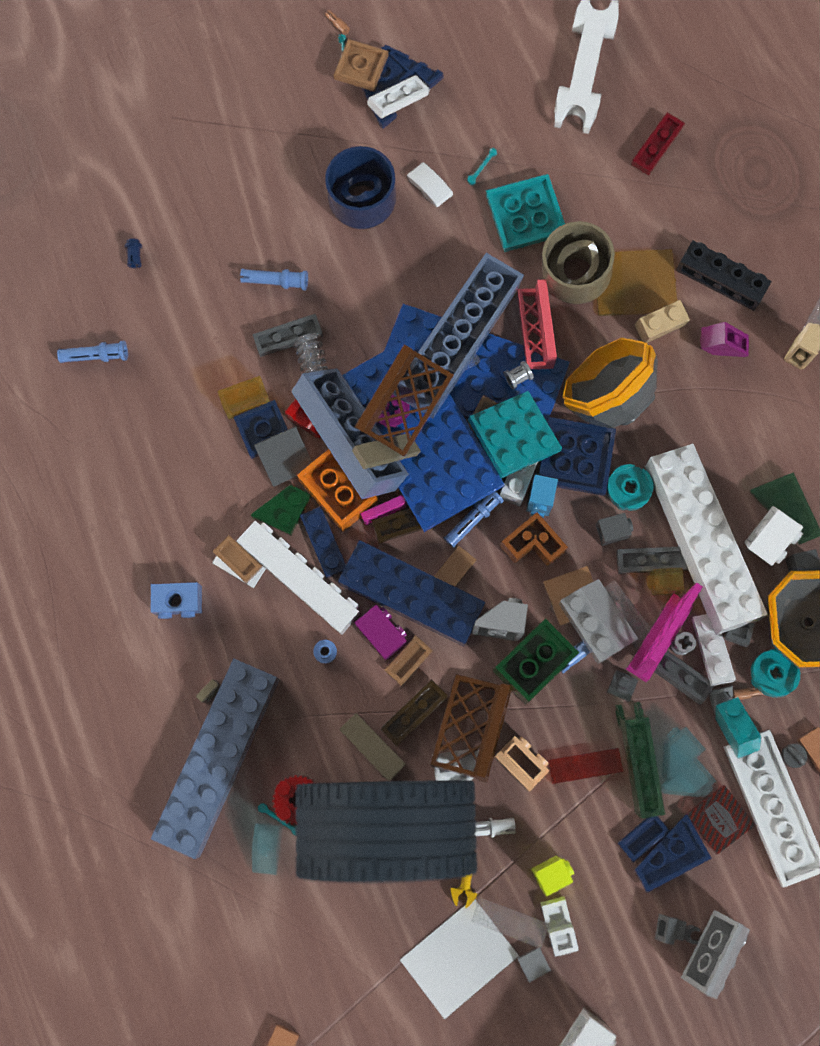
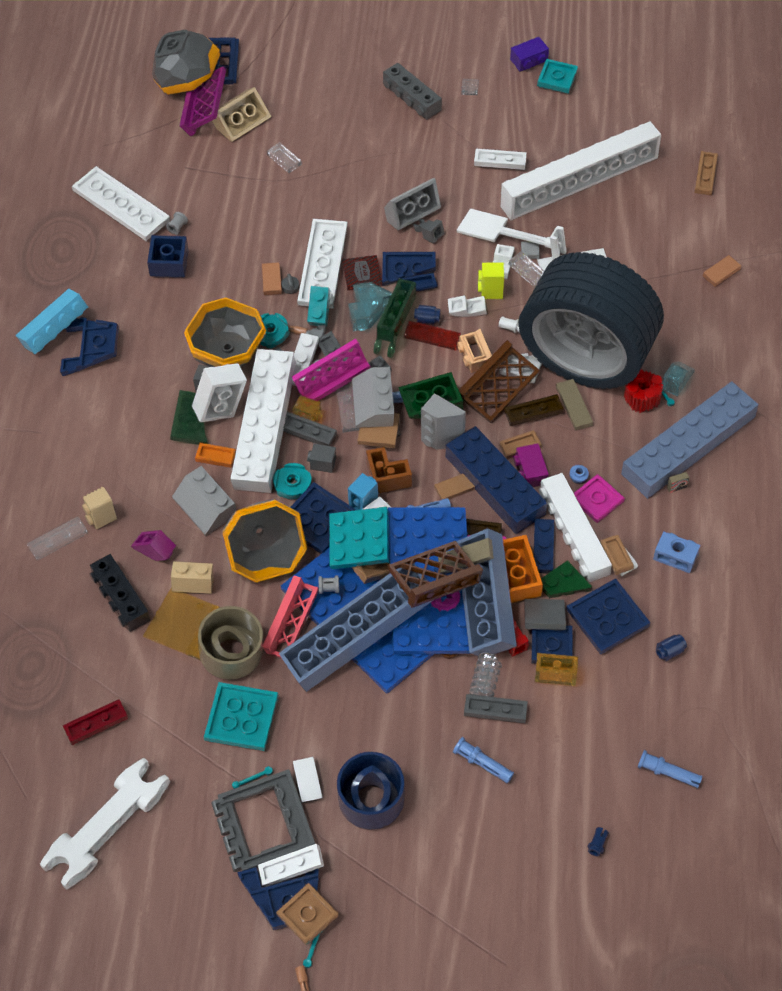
camera: 155 degrees left, 20 degrees down
none -> light grey slope [172,466,236,536]
none -> orange tile [195,443,236,468]
none -> dark grey hinge [211,769,315,872]
none -> dark blue brick [414,305,441,324]
none -> white slope [448,295,487,317]
none -> white piece [457,209,567,259]
none -> dark blue plate [566,578,651,655]
none -> dark pink tile [574,474,625,523]
none -> dark blue brick [656,634,687,661]

